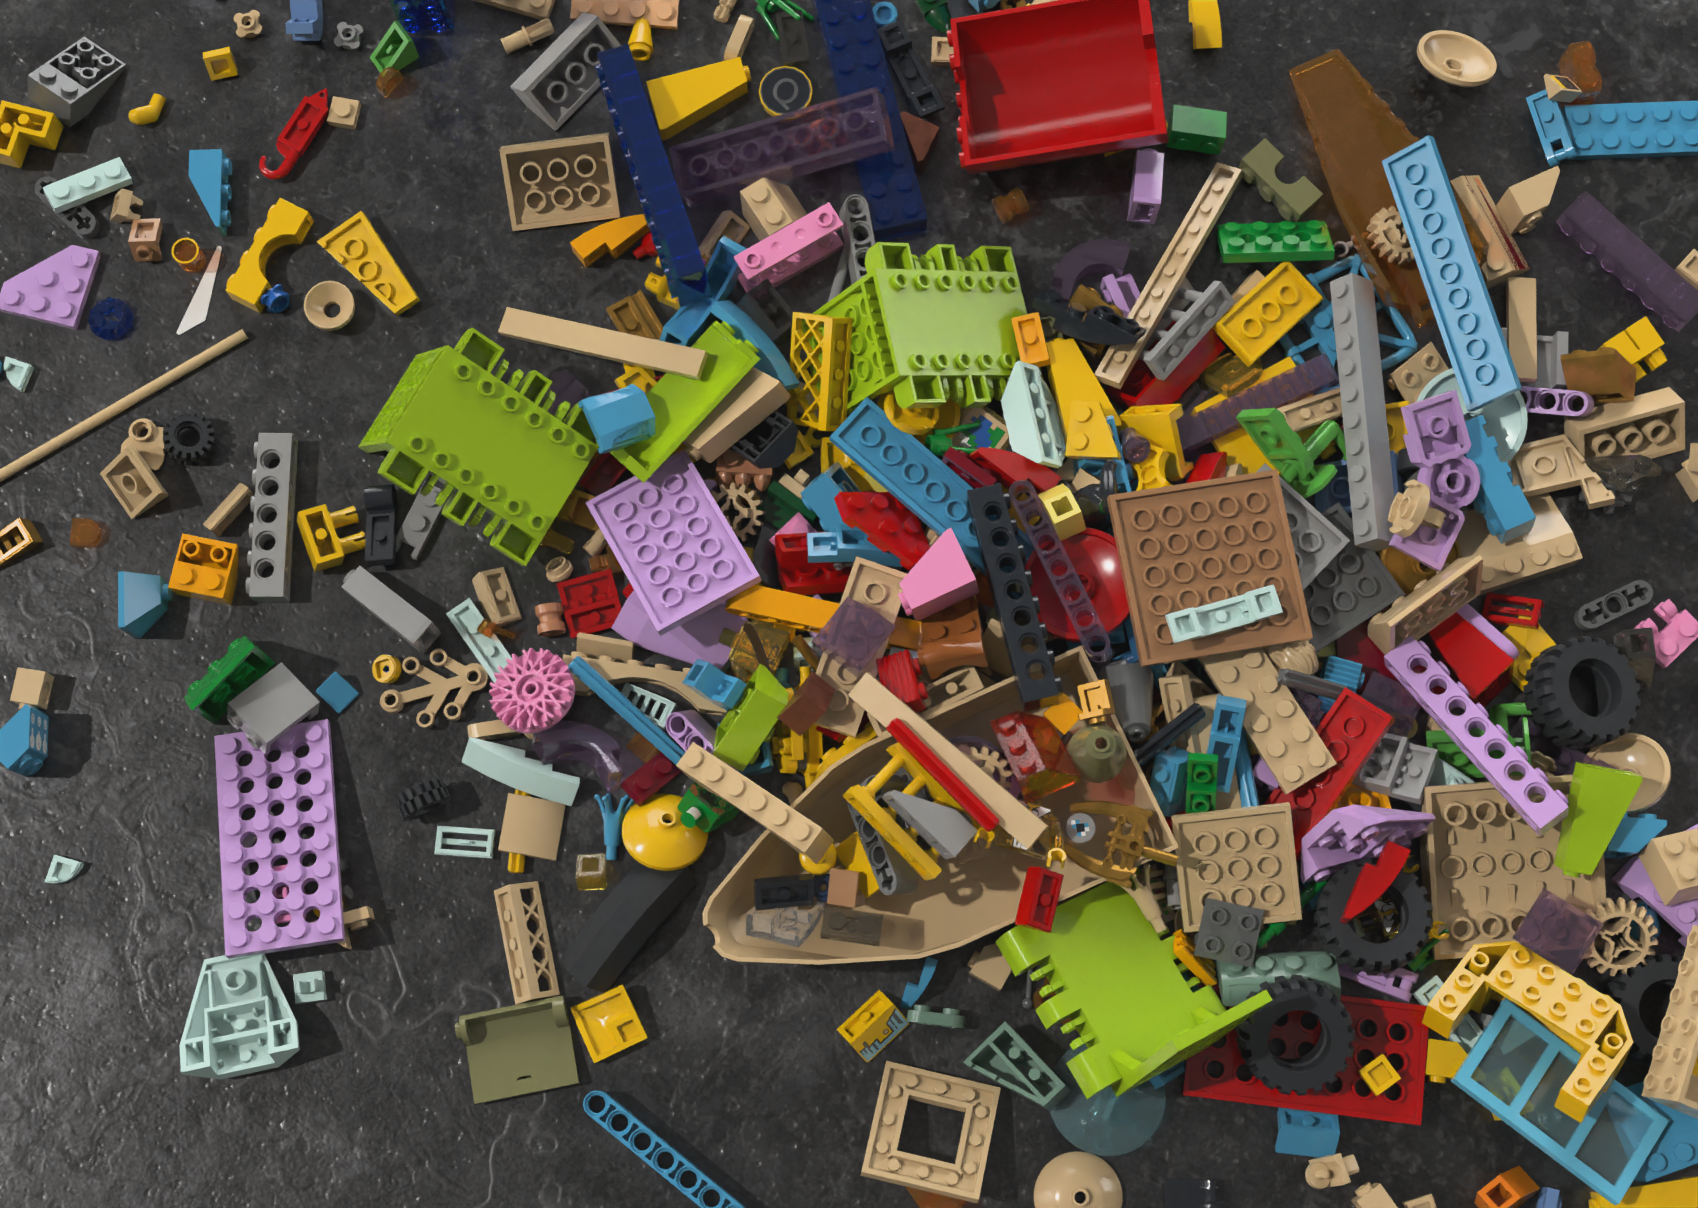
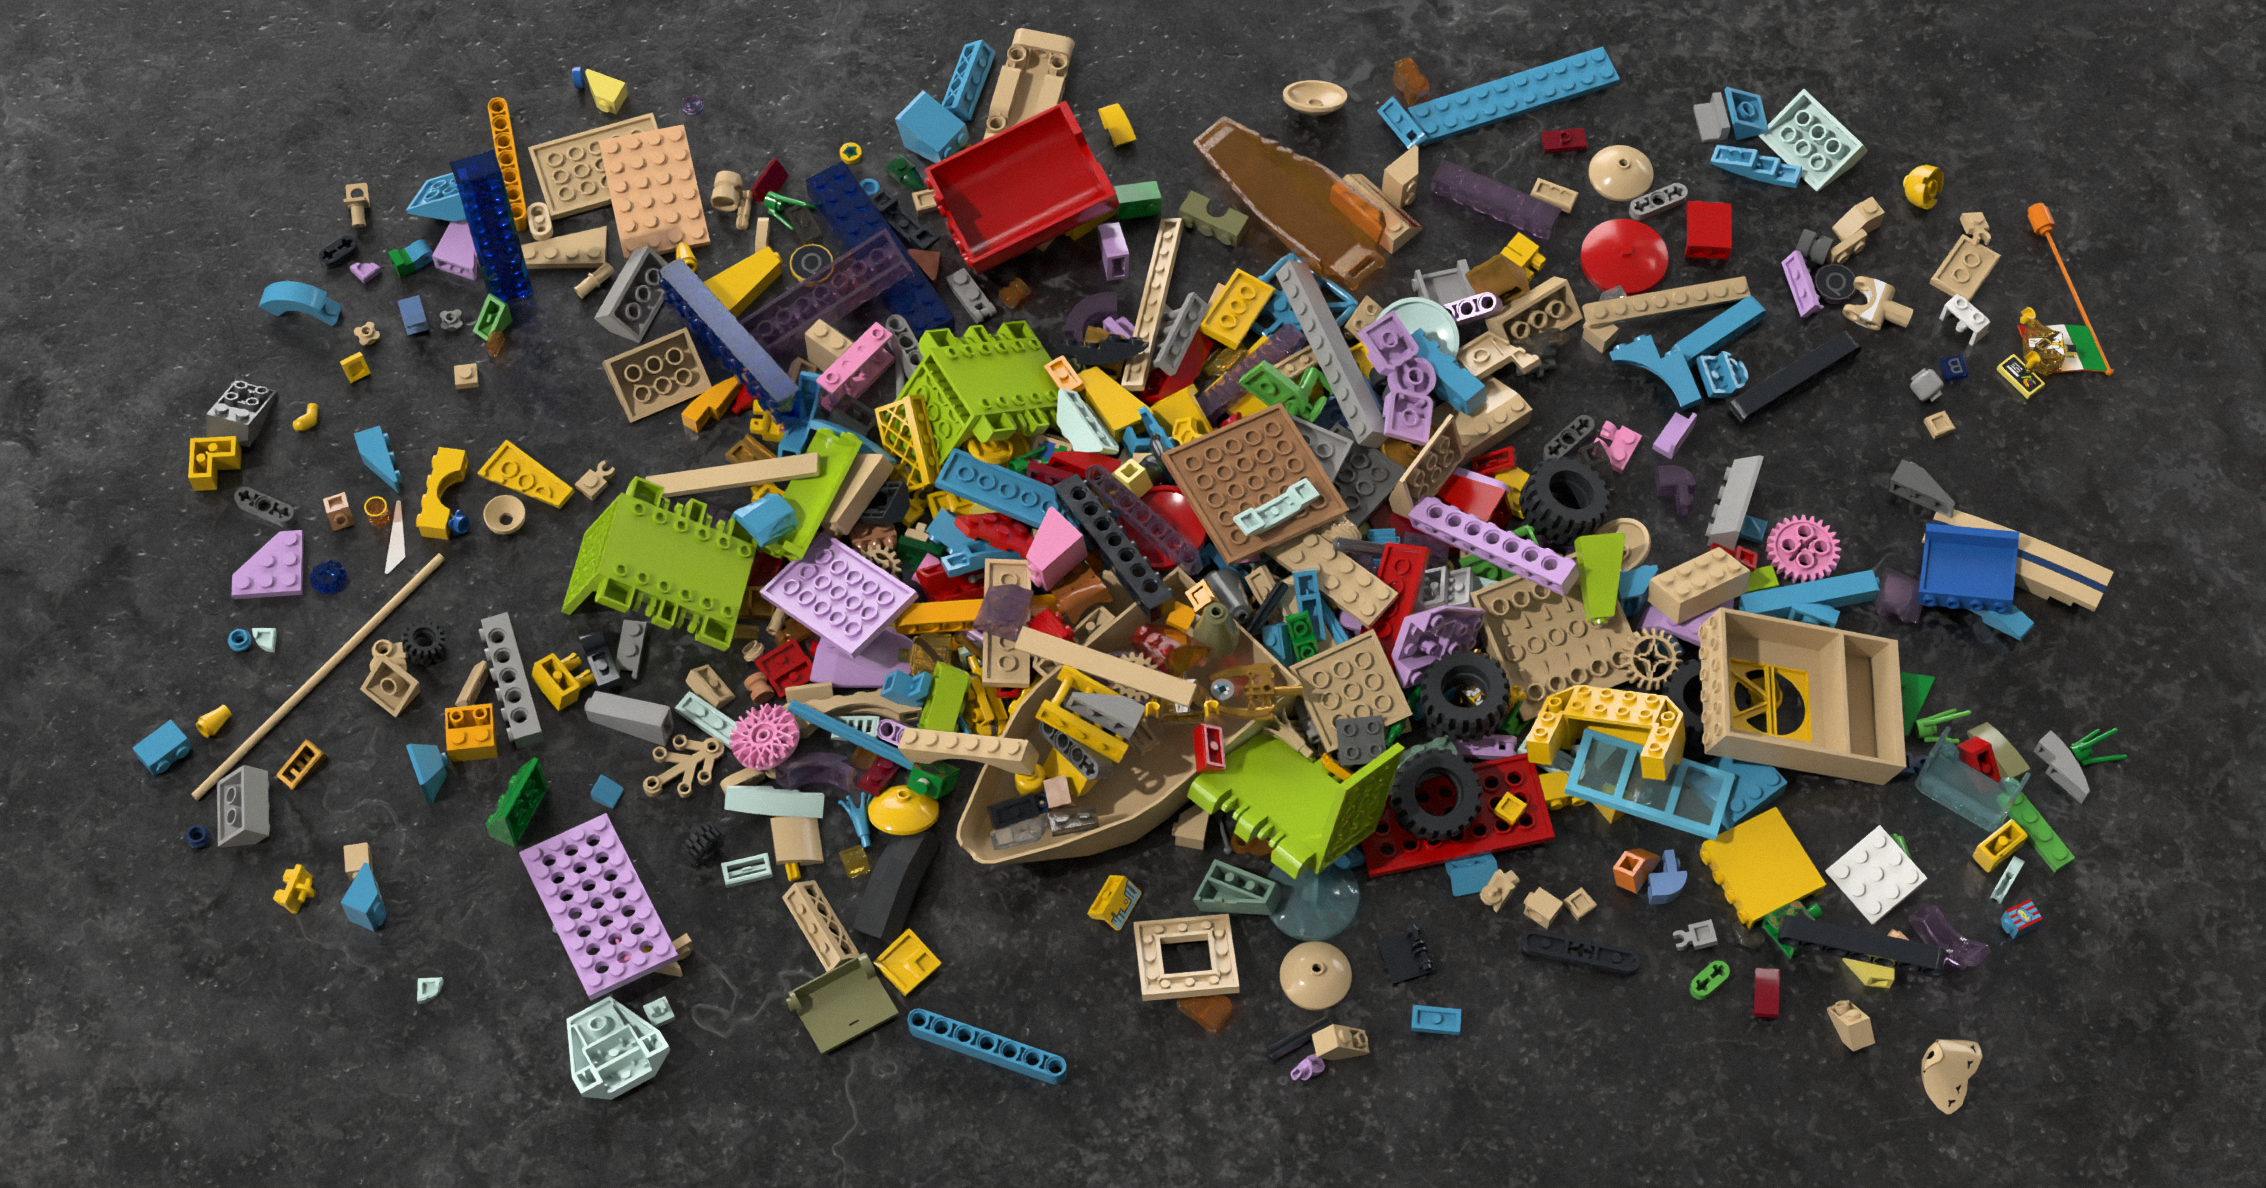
camera: 20 degrees left, 15 degrees down
light aqua plate [43,157,133,214] -> none
clear orange tile [70,518,102,548] -> none
tan tile [110,188,143,224] -> none
light grey panel [227,662,320,754] -> none
red plate [259,88,329,180] -> none
yellow tile [372,655,401,684] -> none
clear orange hand [477,619,516,639] -> none
copper slope [777,672,835,736] -> none
red axle [886,718,1000,832] -> none
dark azure slope [900,957,938,1009] -> none
sand green plate [906,1005,966,1029] -> none
yellow wing [1065,400,1121,460] -> none
cone [1120,427,1151,463] -> none
green plate [1216,220,1335,263] -> none
light grey hand [1333,233,1366,260] -> none
red slope [1340,840,1411,924] -> none
tan gear [1366,206,1415,265] -> none
dark azure plate [1381,135,1522,412] -> none
tan tile [1388,479,1446,537] -> none
tan tile [1506,276,1537,383] -> none
slope [1513,888,1604,974] -> none
tan slope [1543,74,1582,103] -> none
none -> tan plate [575,461,616,501]
none -> light grey plate [946,268,997,324]

